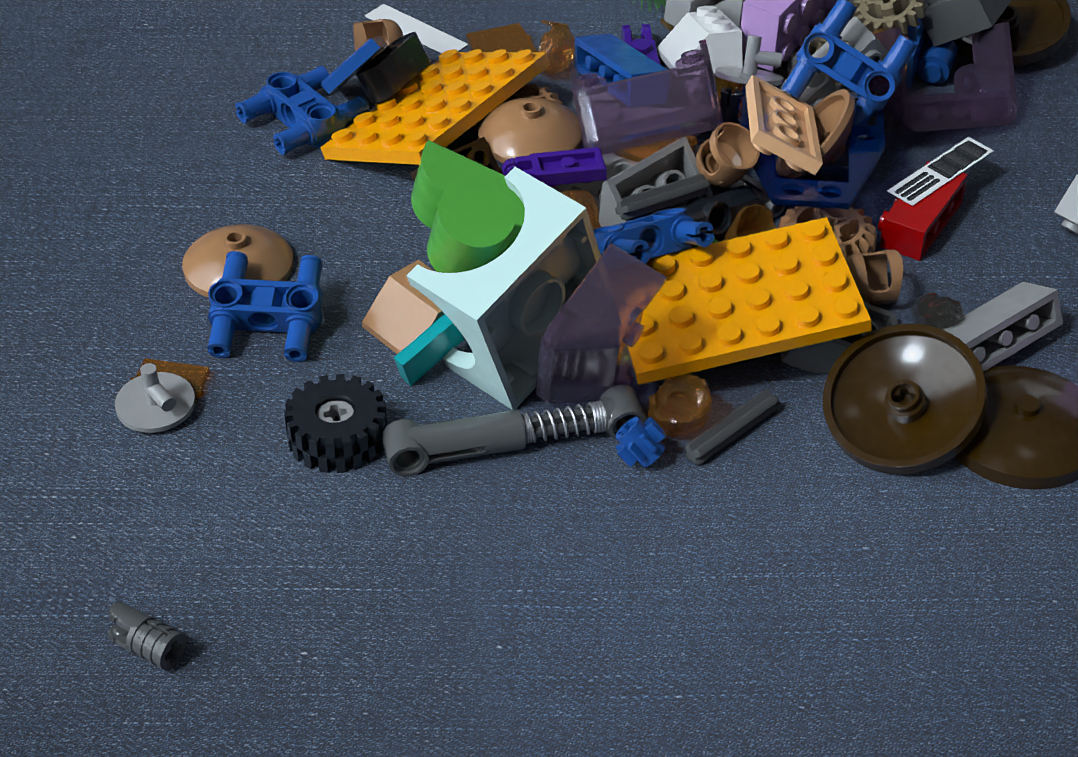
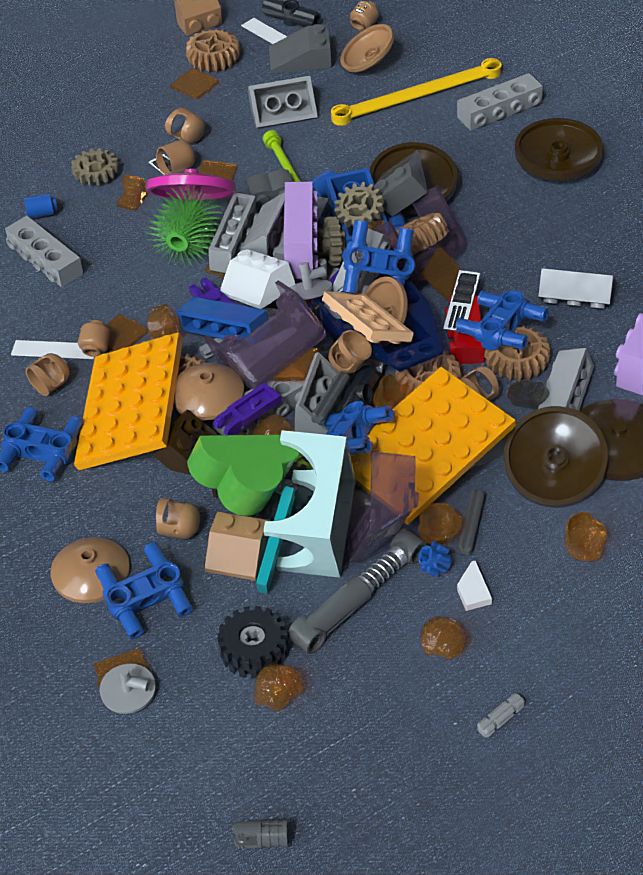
camera: 30 degrees left, 5 degrees up
blue tile [321,36,388,94] -> none
black beam [356,32,431,104] -> none
none -> medium nougat head [78,320,111,357]
none -> medium nougat helmet [156,498,200,539]
none -> clear orange hair [253,664,303,712]
none -> medium nougat gear [388,213,449,254]
none -> clear orange hair [420,616,467,659]
none -> clear orange piece [421,247,462,300]
none -> blue piece [456,290,549,351]
none -> white tile [457,561,492,611]
none -> light grey axle [477,693,525,738]
none -> medium nougat gear [484,325,550,382]
none -> clear orange hair [564,511,607,561]

